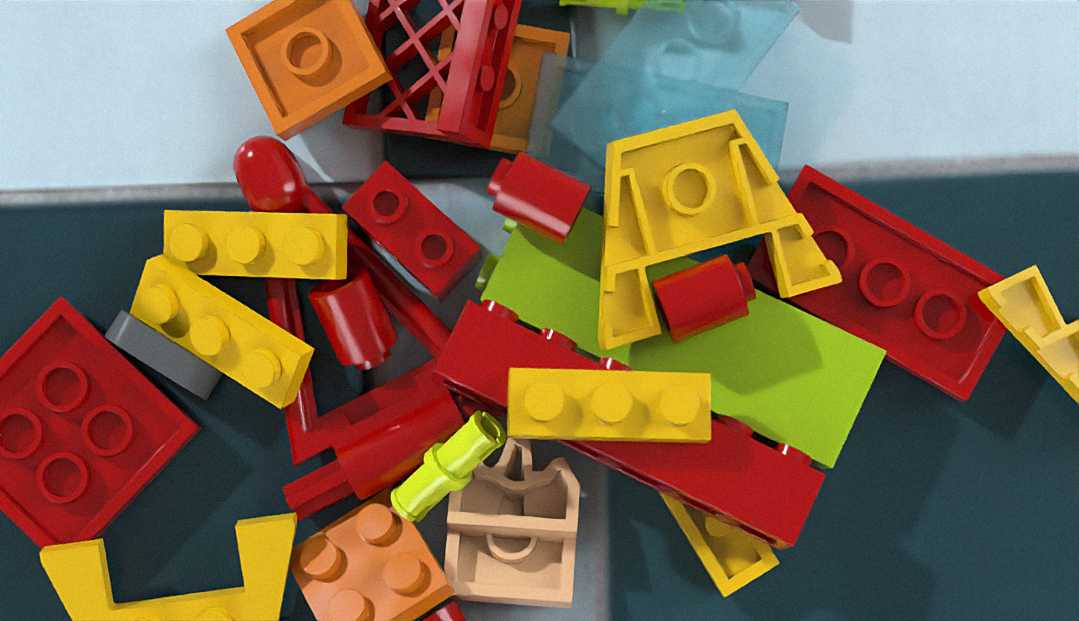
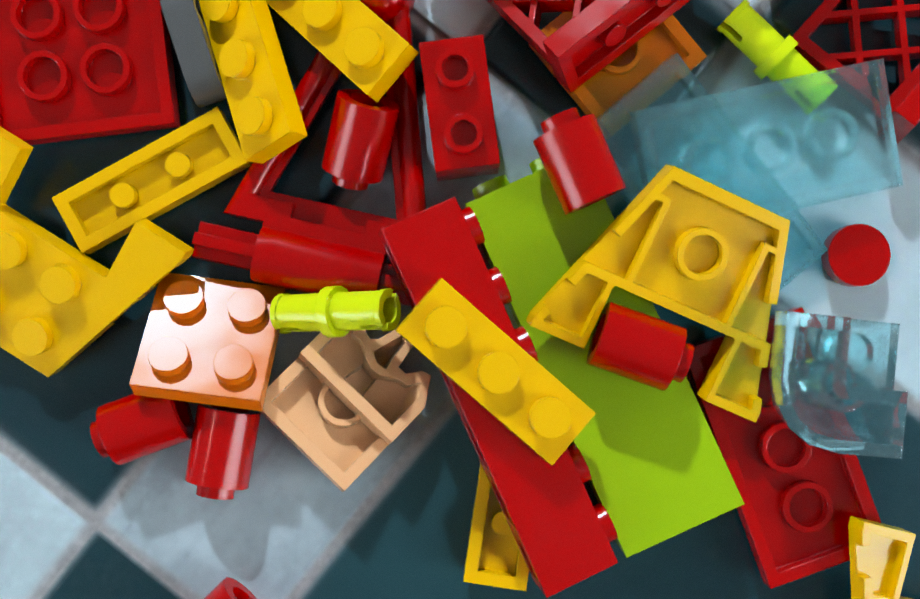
camera: 35 degrees right, 5 degrees up
none -> yellow plate [52,107,252,254]
none -> clear light blue brick [769,311,908,459]
none -> red tile [821,224,891,287]

